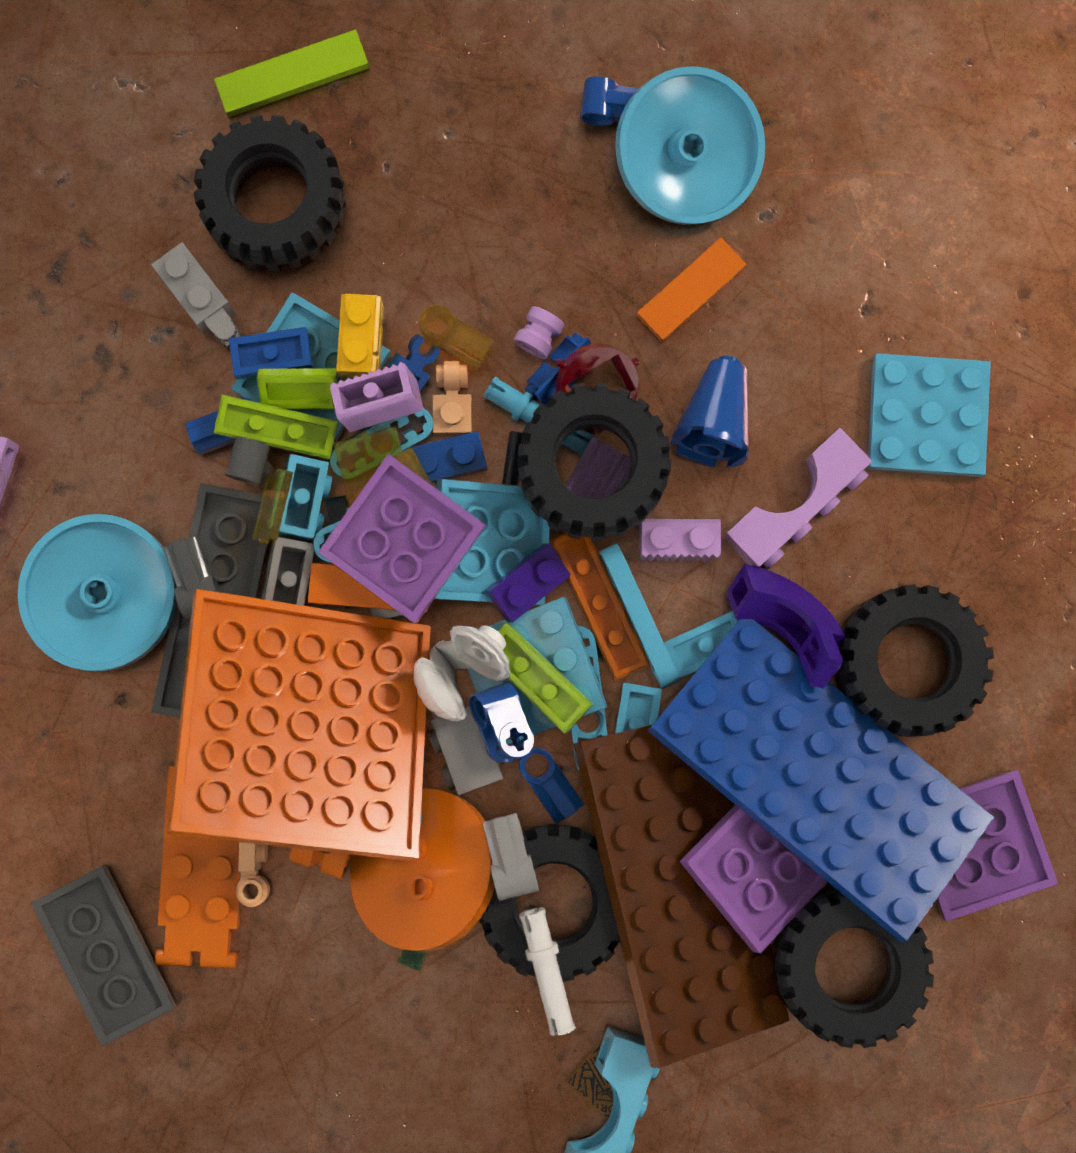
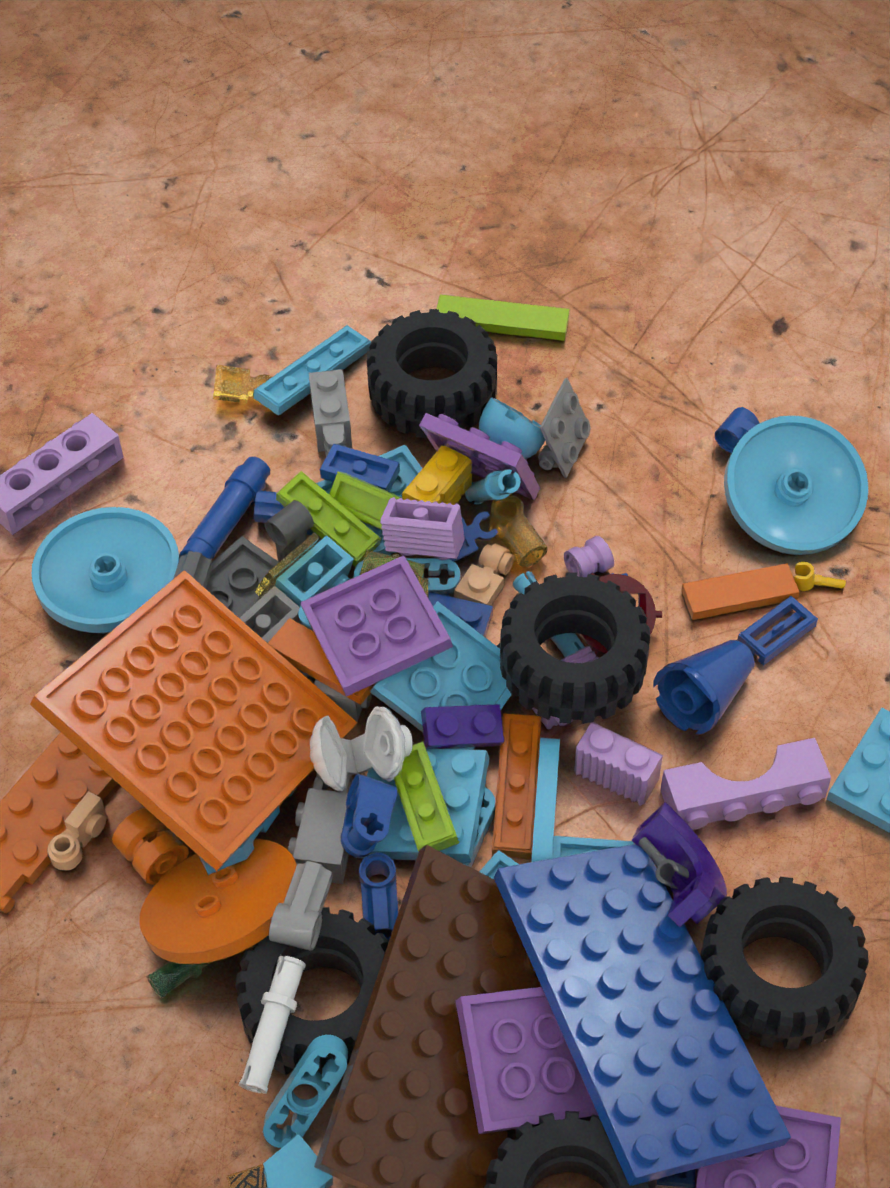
camera: 30 degrees right, 30 degrees down
none -> blue piece [179,457,270,559]
none -> clear yellow plate [213,365,272,404]
none -> medium azure tile [254,325,371,416]
none -> medium azure beam [263,1035,348,1148]
none -> medium lavender plate [419,413,540,500]
none -> medium azure pin [465,469,521,505]
none -> medium azure cylinder [479,397,546,459]
none -> light grey hinge [538,378,591,478]
none -> dark grey hand [639,837,689,890]
none -> blue tile [737,596,818,666]
none -> yellow hand [794,562,846,591]

